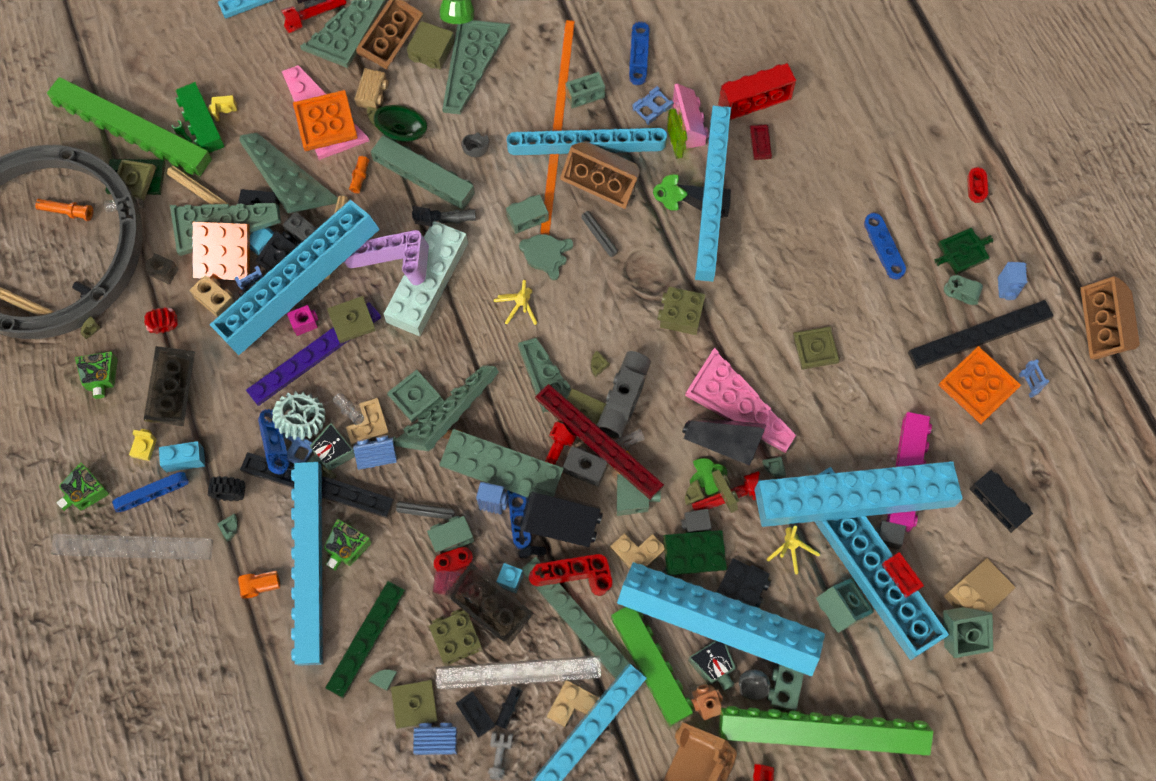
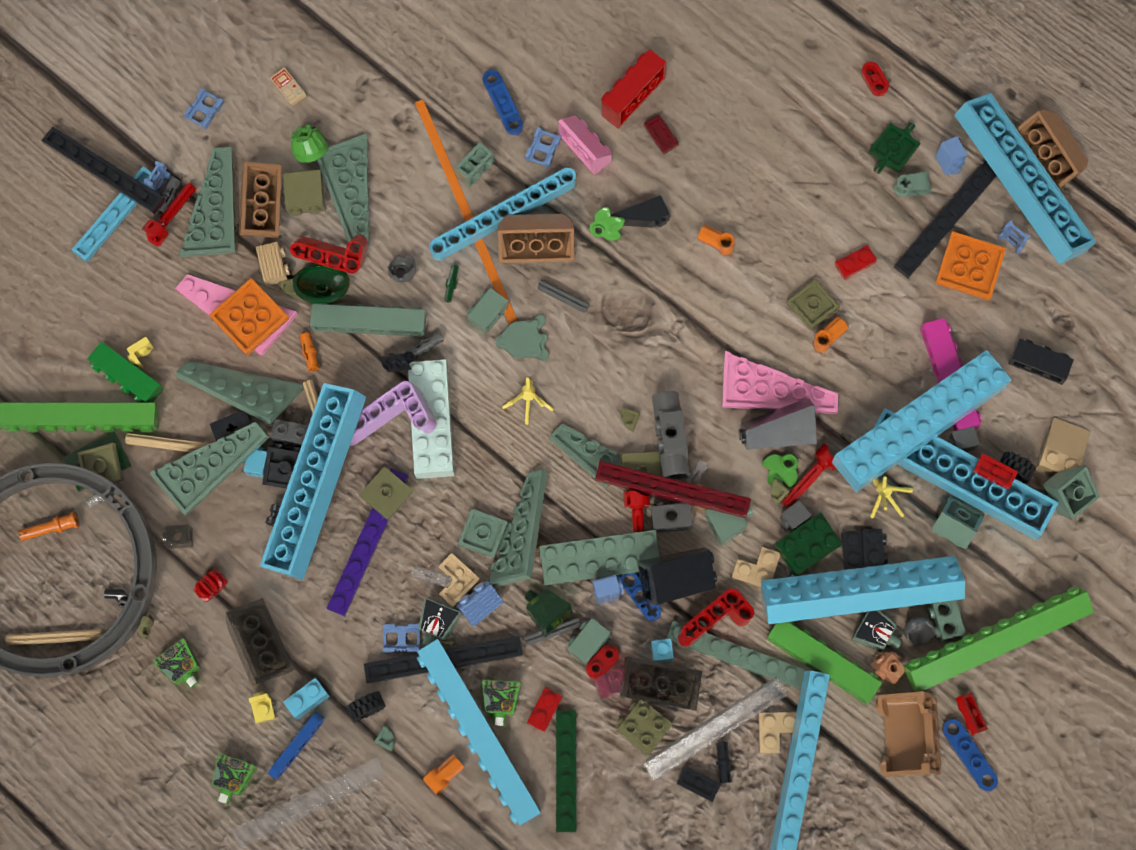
camera: 25 degrees left, 5 degrees up
green hand [171,120,193,143] -> none
tan brick [189,275,234,317] -> none
plate [193,221,250,280] -> none
medium blue piece [234,266,263,289] -> none
blue plate [258,409,289,474] -> none
light aqua gear [272,391,325,441] -> none
dark pink brick [287,305,318,336] -> none
sand green tile [369,670,397,691] -> none
olive plate [391,680,438,729] -> none
medium blue brick [413,723,457,755] -> none
light grey hinge [488,731,513,780] -> none
black tile [518,546,547,559] -> none
olive brick [657,287,705,335] -> none
clear neon green plate [667,108,687,159] -> none
medium azure brick [695,106,731,282] -> none
olive plate [712,470,739,513] -> none
sand green tile [762,457,786,477] -> none
blue plate [864,213,906,280] -> none
none -> red beam [290,234,368,274]
none -> dark green bar [444,265,459,303]
none -> clear green torso [525,589,573,637]
none -> red plate [527,688,563,733]
none -> orange piece [697,225,735,255]
none -> orange piece [813,317,849,353]
none -> red plate [834,245,877,280]
none -> medium azure brick [954,93,1097,265]
none -> black tyre [999,451,1036,483]

